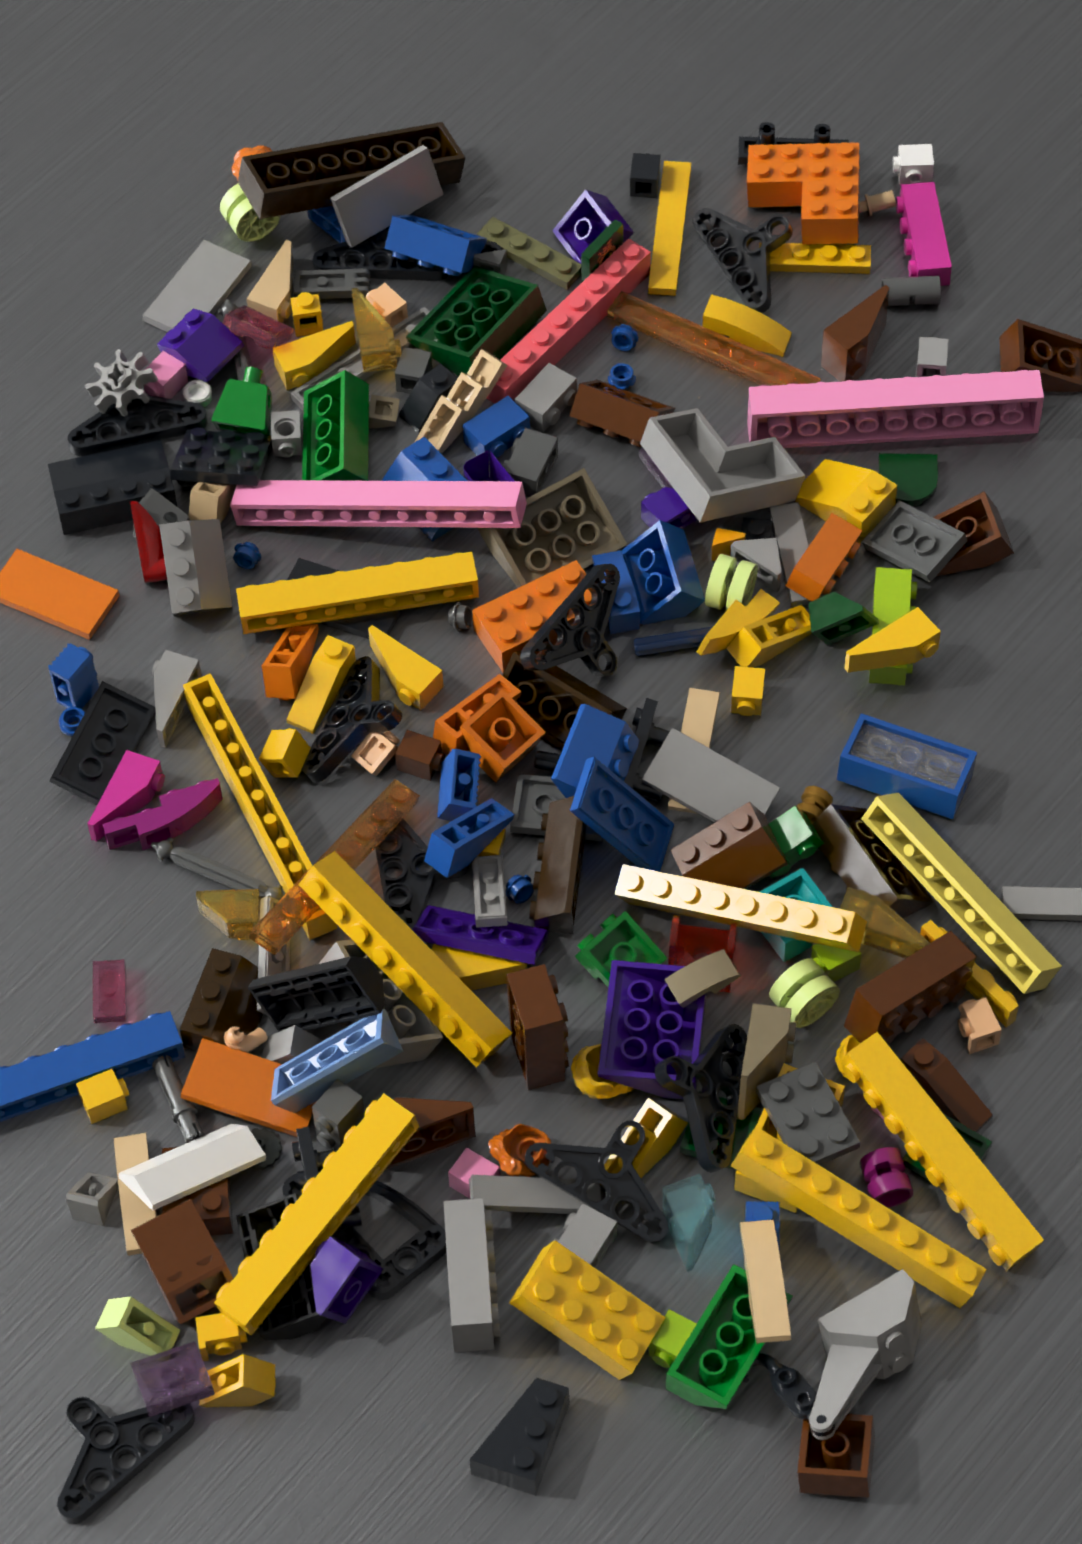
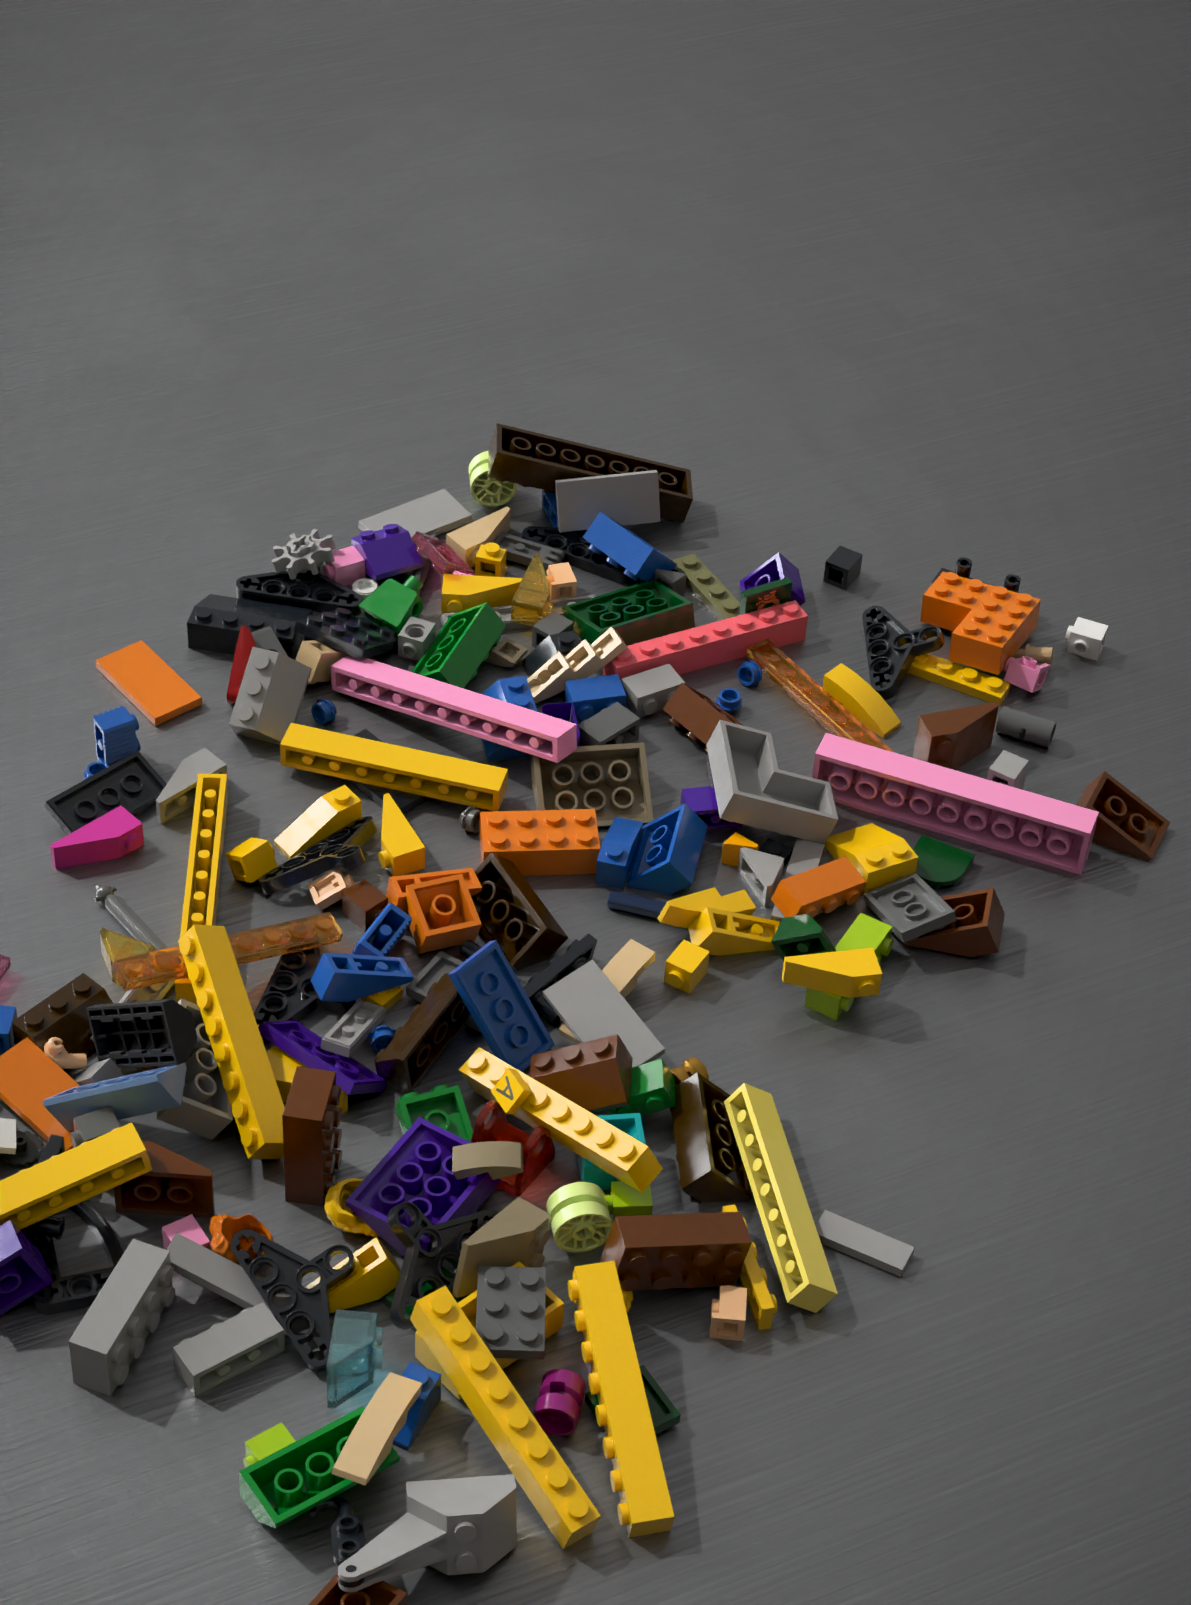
camera: 20 degrees right, 15 degrees down
magenta slope [103,778,223,851] -> none
orange slope [261,624,319,700] -> none
black wedge [469,1378,570,1496] -> none
yellow brick [509,1240,666,1380] -> none
black beam [520,564,620,676] -> none
blue slope [551,704,640,798] -> none
yellow tile [648,161,691,296] -> none
yellowish green wheel [705,554,758,610] -> none
brick [837,713,977,819] -> none
clear yellow slope [840,887,930,959] -> none
dark pink brick [895,182,952,286] -> none
reddish brown slope [901,1038,993,1132] -> none
none -> yellow tile [491,1068,531,1115]
none -> bright pink brick [1004,656,1051,693]

